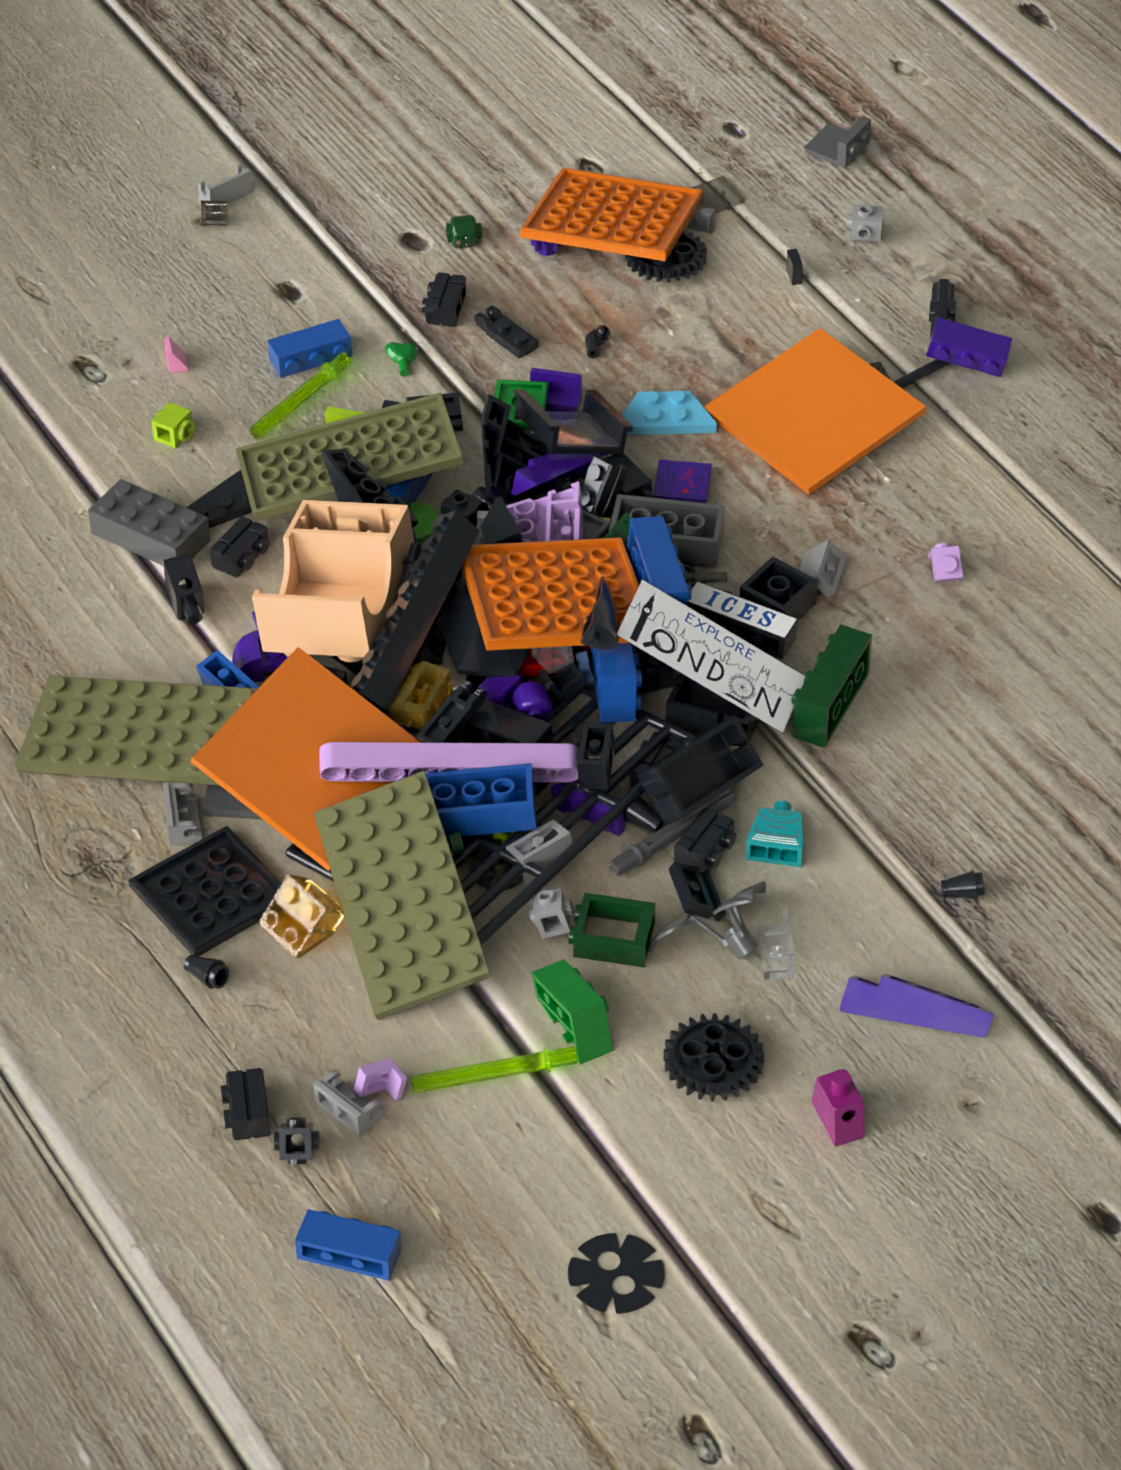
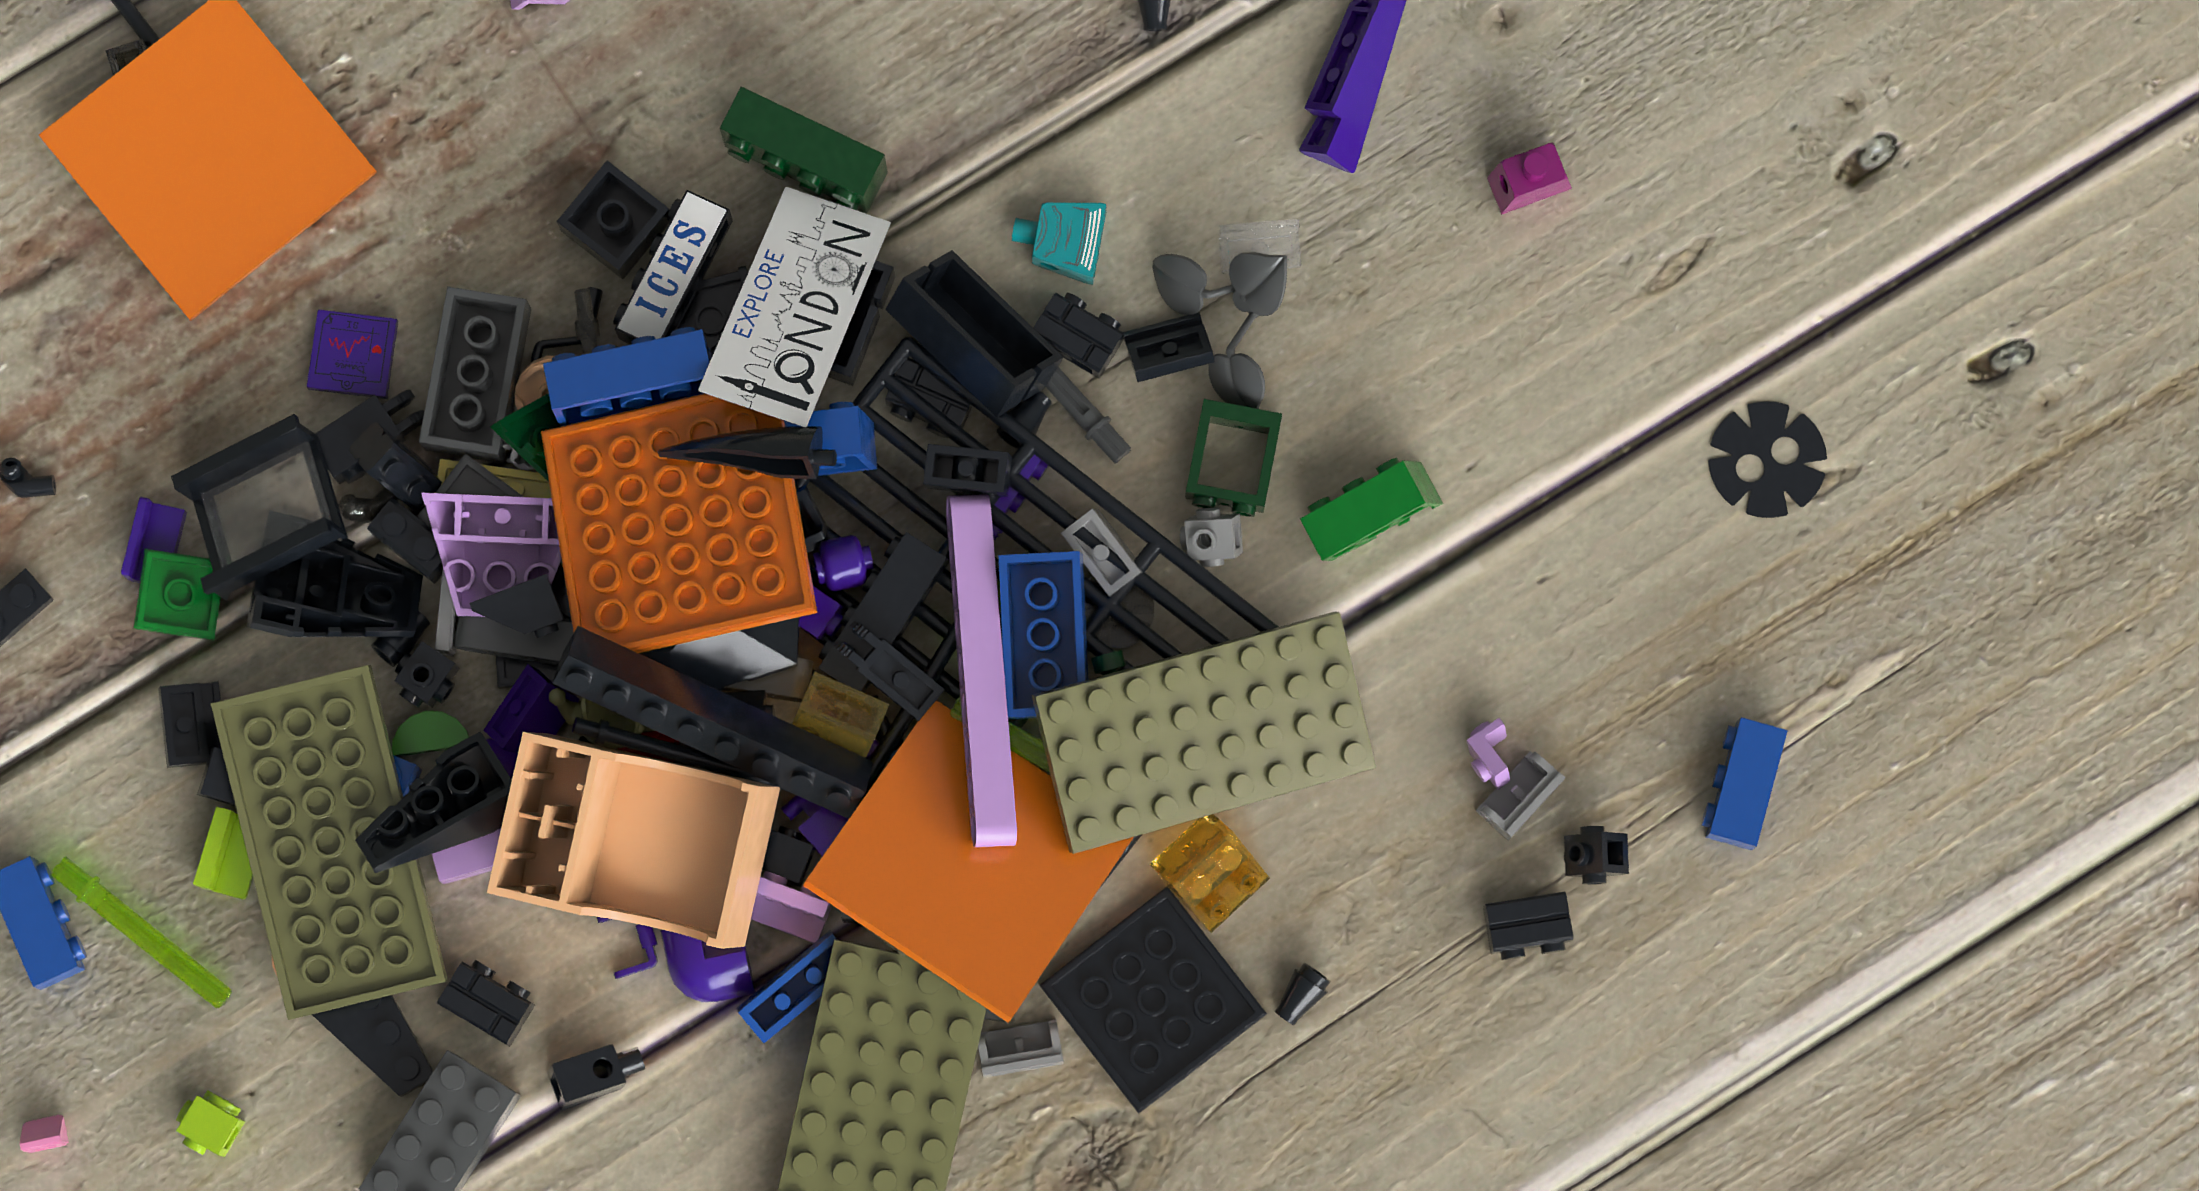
camera: 90 degrees left, 35 degrees up
green rock [385,342,418,377] -> none
clear neon green axle [411,1046,578,1093] -> none
dark purple wedge [511,439,608,496] -> none
medium azure wing [622,391,716,435] -> none
black gear [663,1013,764,1102] -> none
light grey panel [800,539,847,598] -> none

